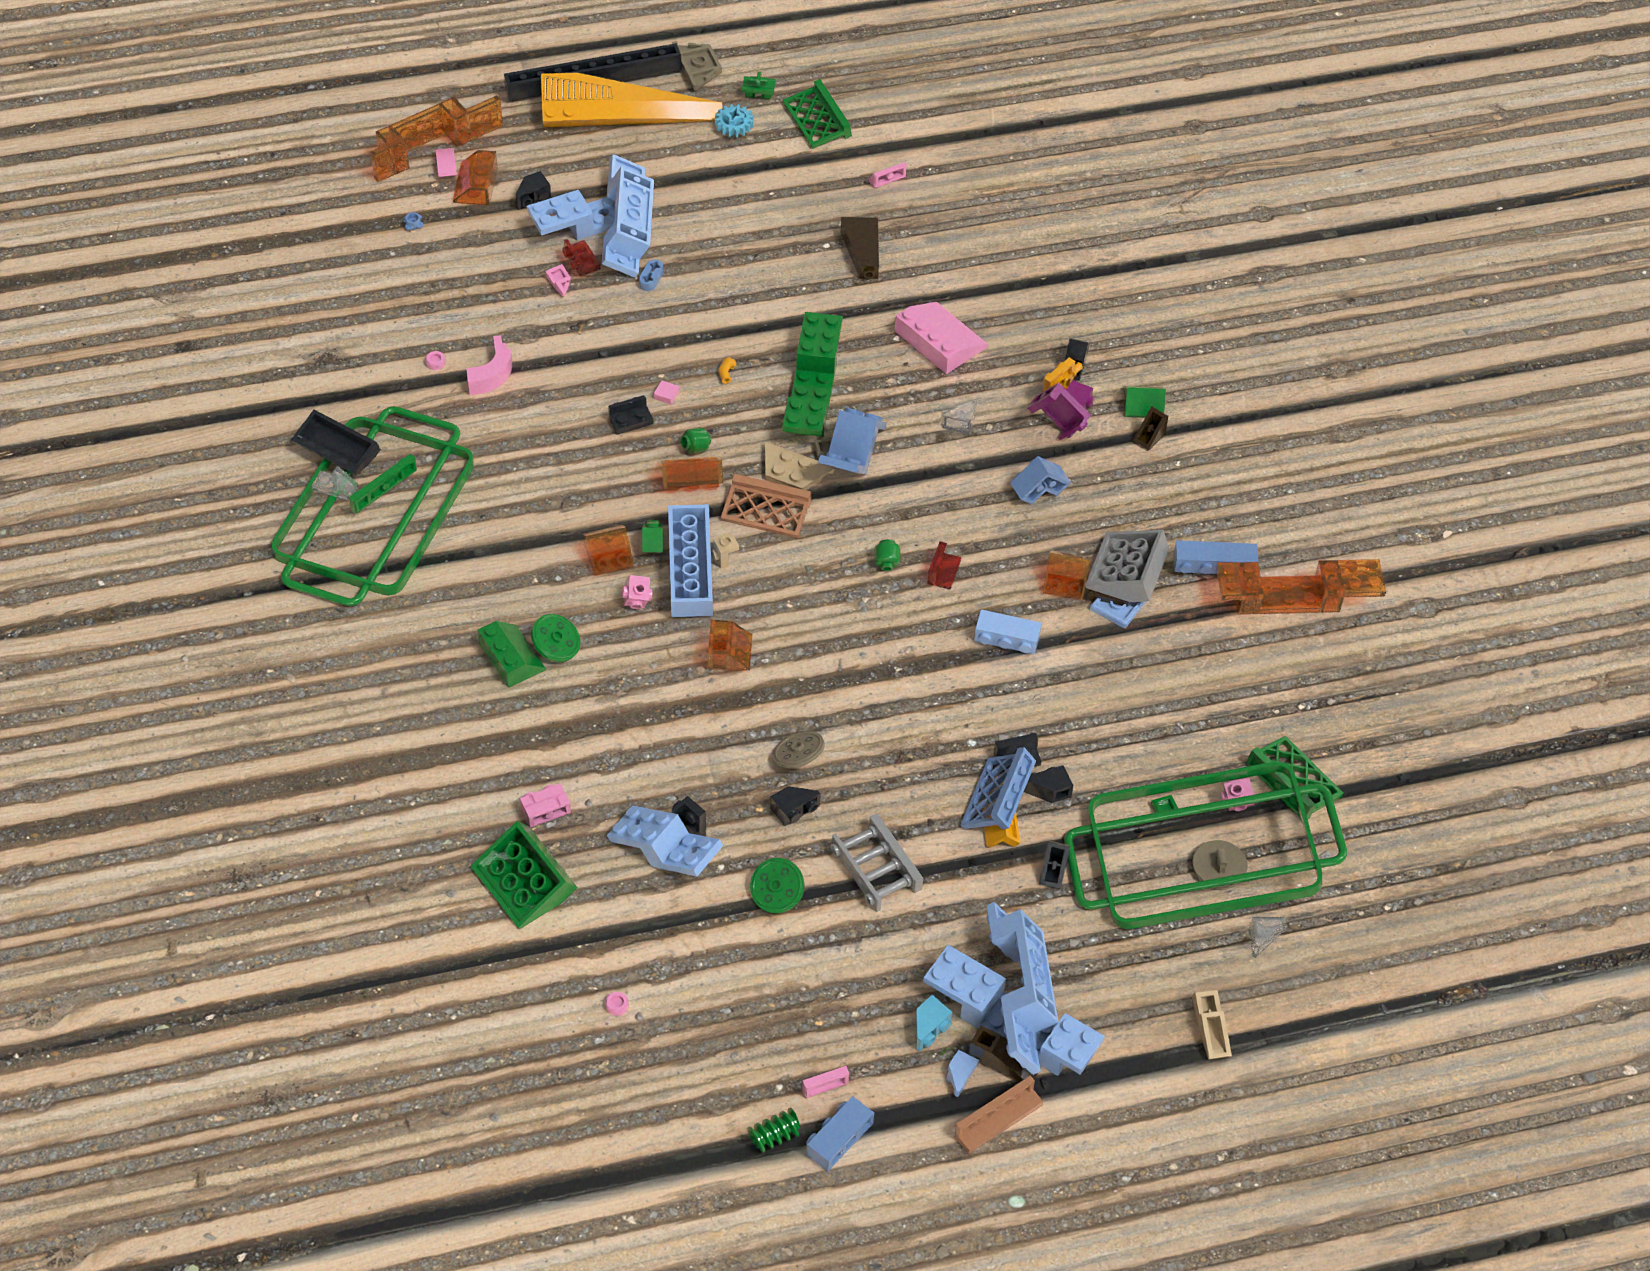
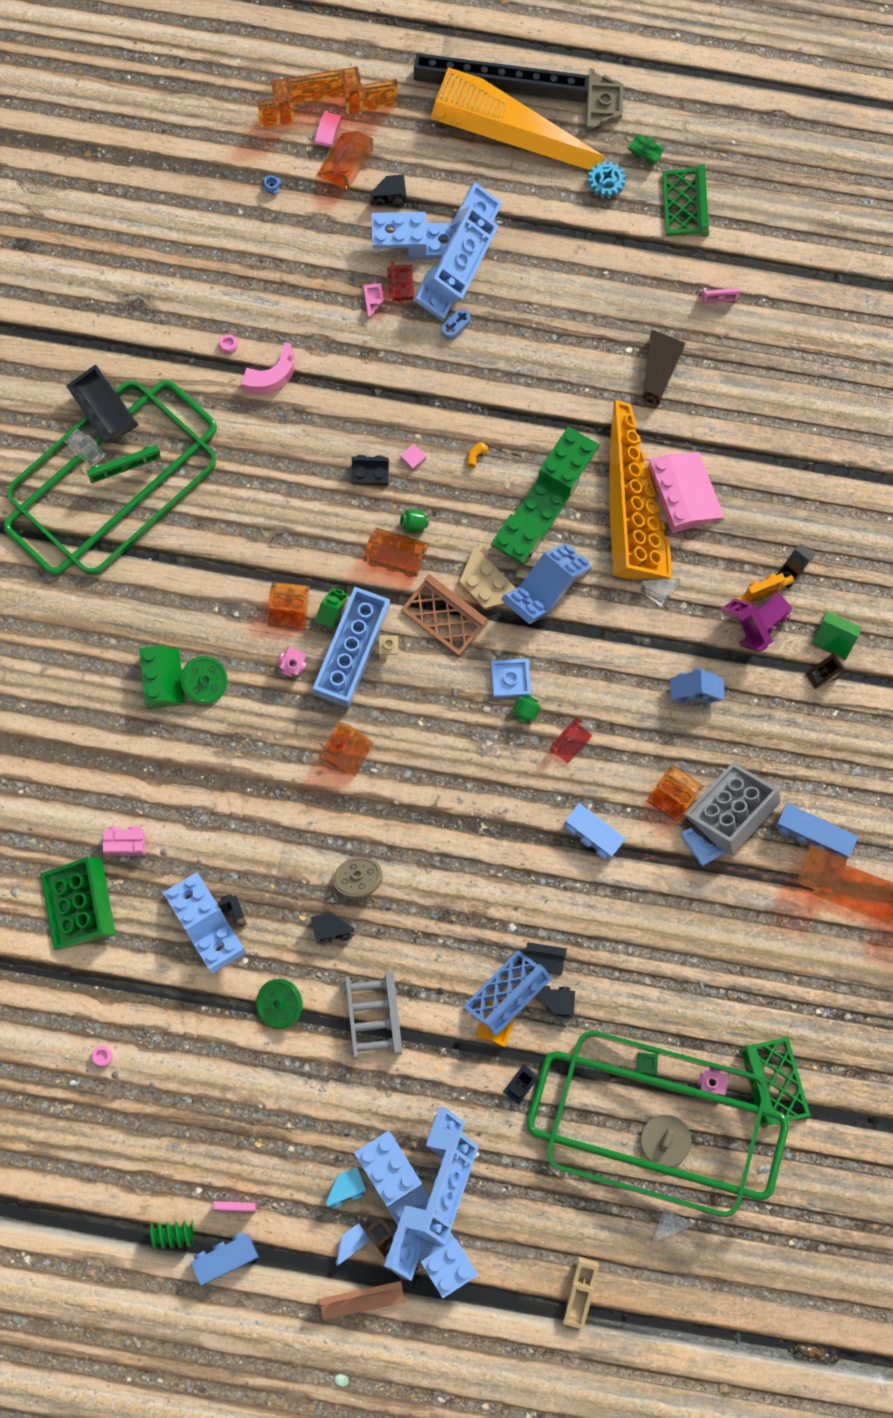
camera: 20 degrees right, 20 degrees up
none -> light blue tile [490,659,531,699]
none -> light orange wedge [609,400,672,579]

